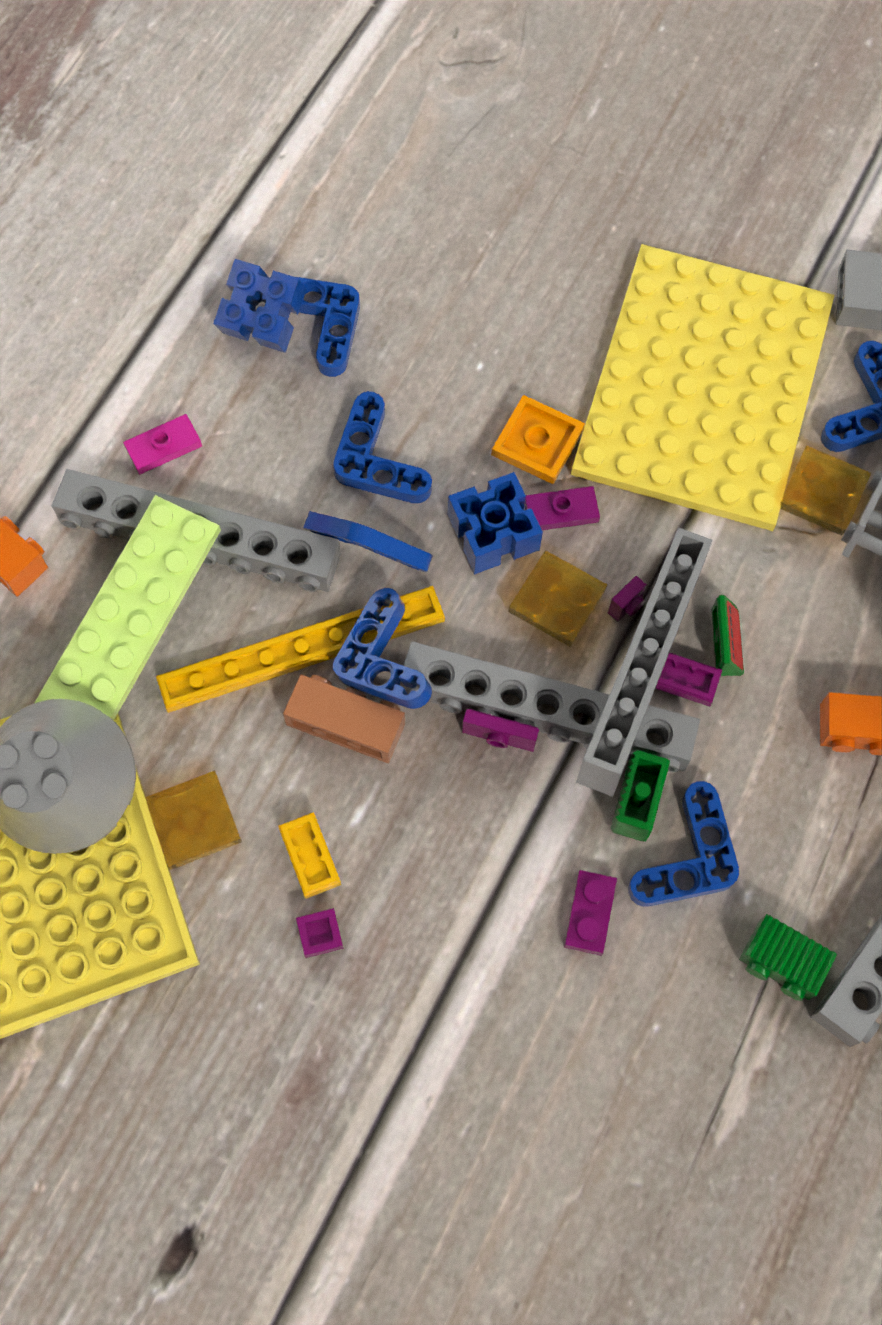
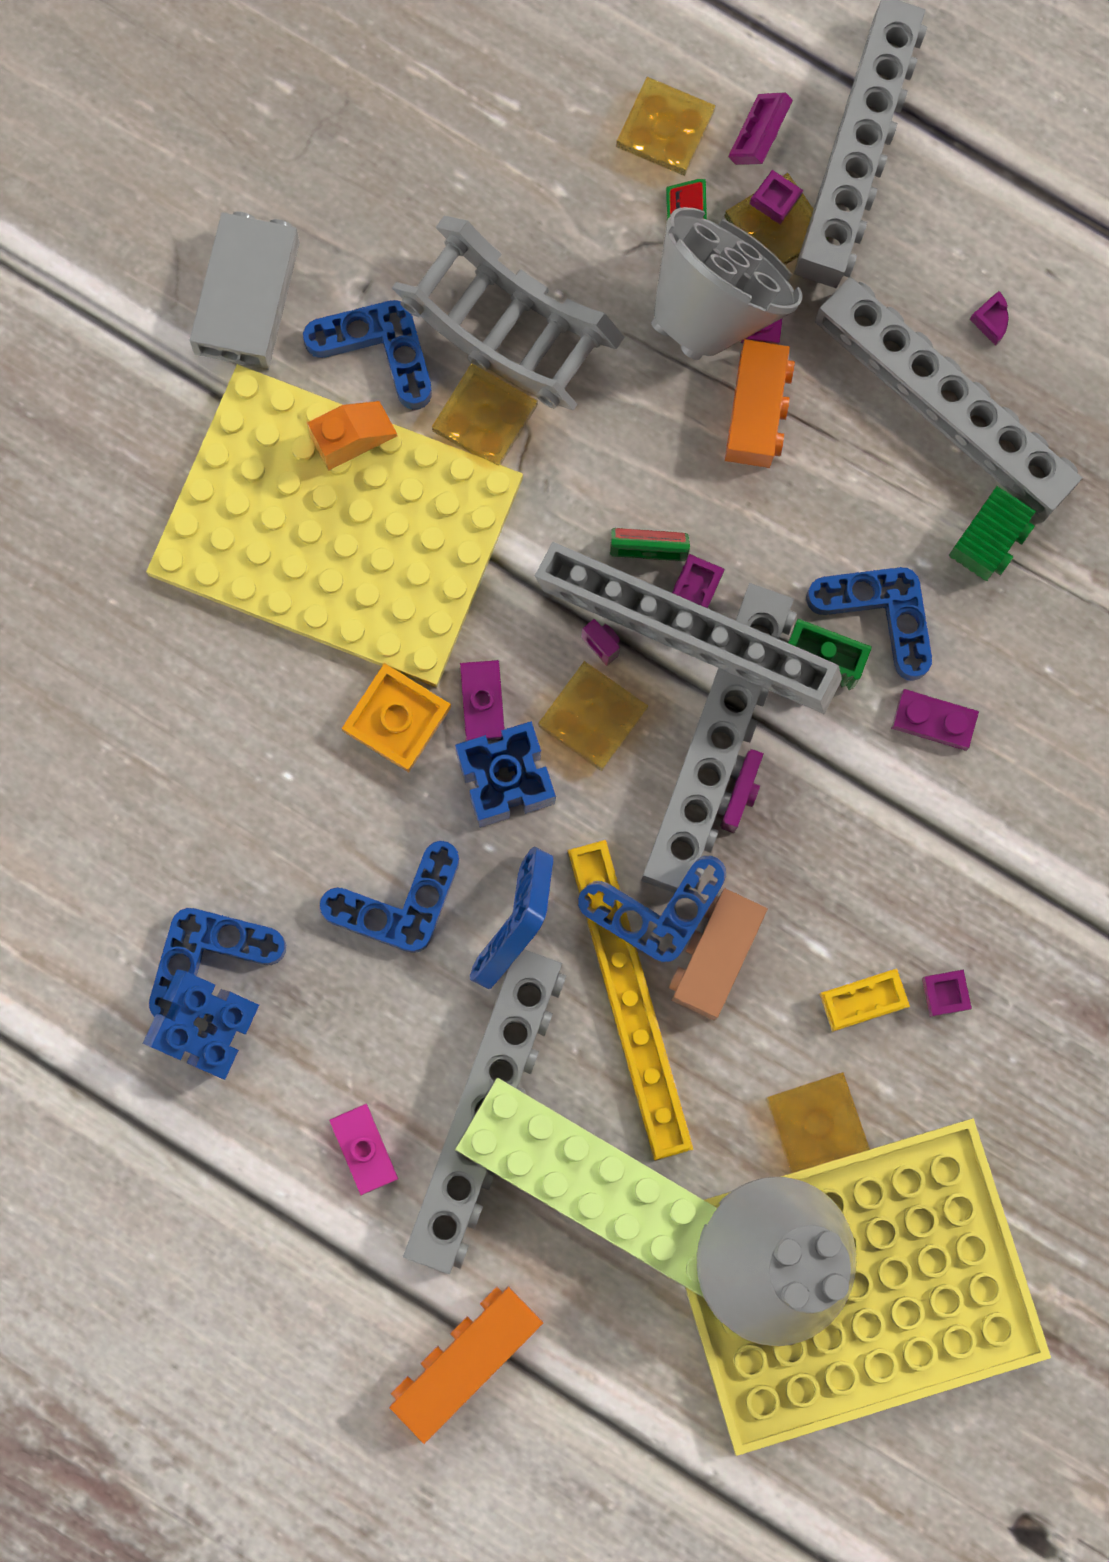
camera: 90 degrees left, 10 degrees up
none -> orange slope [307,401,398,471]

